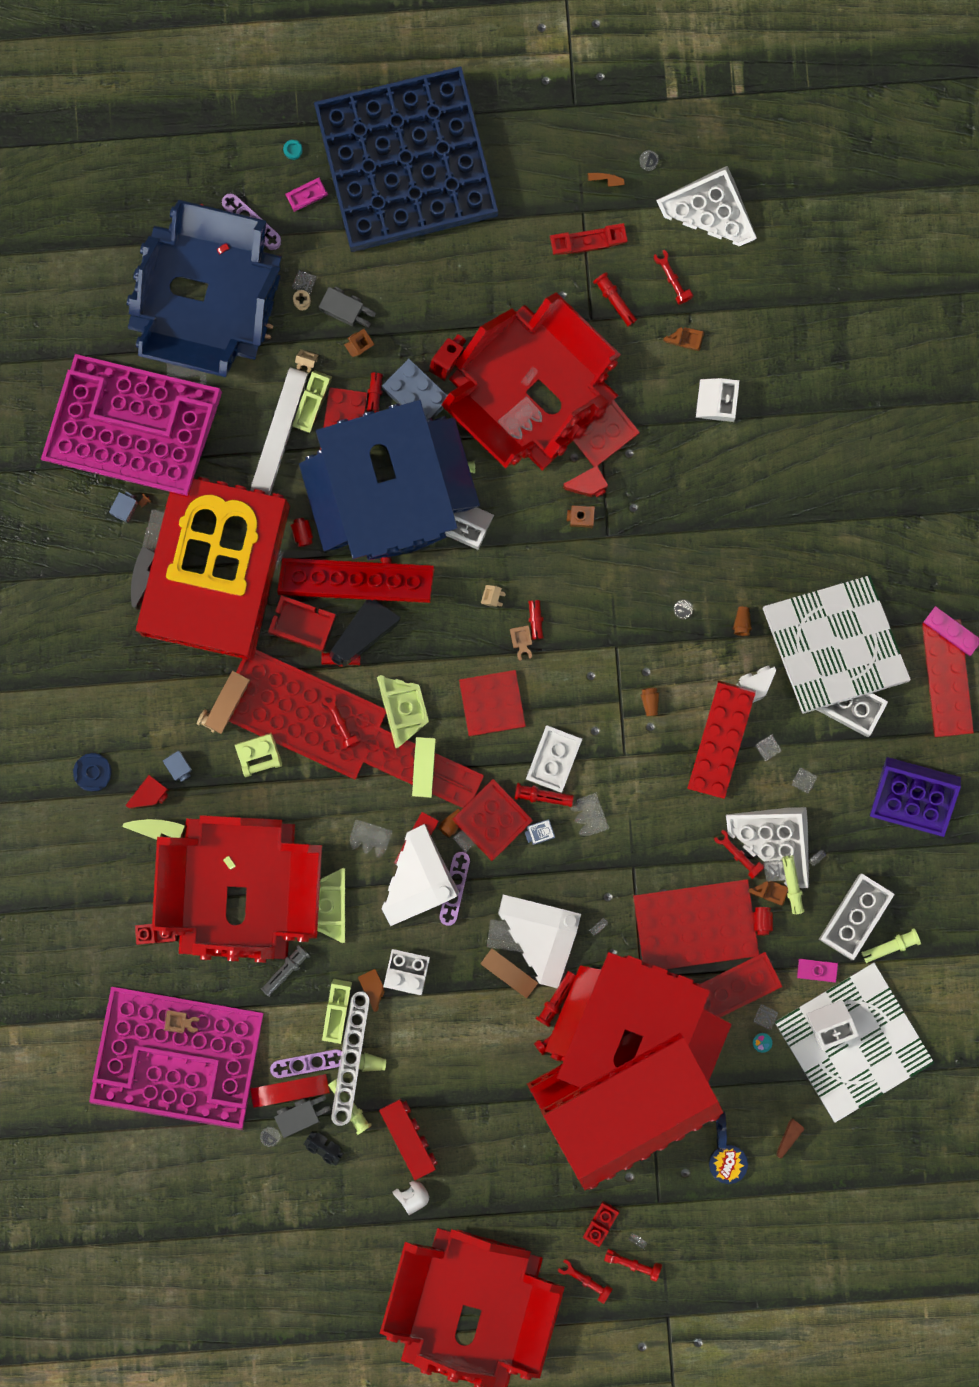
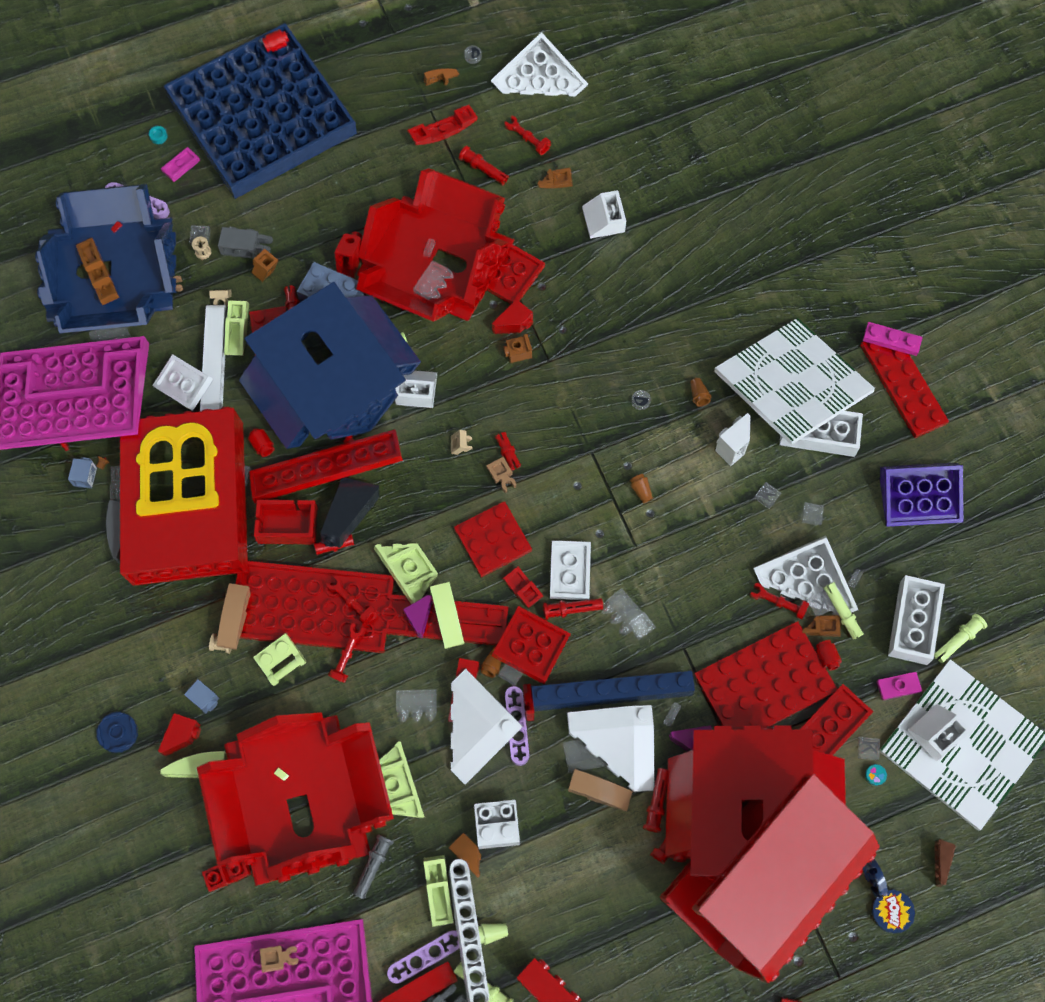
camera: 20 degrees left, 15 degrees down
brick [525,819,555,845] -> none
red plate [687,680,756,799] -> none
none -> dark orange slope [76,238,120,305]
none -> white plate [152,354,213,411]
none -> red brick [262,29,289,52]
none -> red piece [328,623,366,683]
none -> magenta slope [403,595,433,639]
none -> red slope [503,566,543,608]
none -> red tile [523,684,534,721]
none -> dark blue brick [532,671,695,711]
none -> clear slope [628,612,656,640]
none -> magenta slope [669,725,712,752]

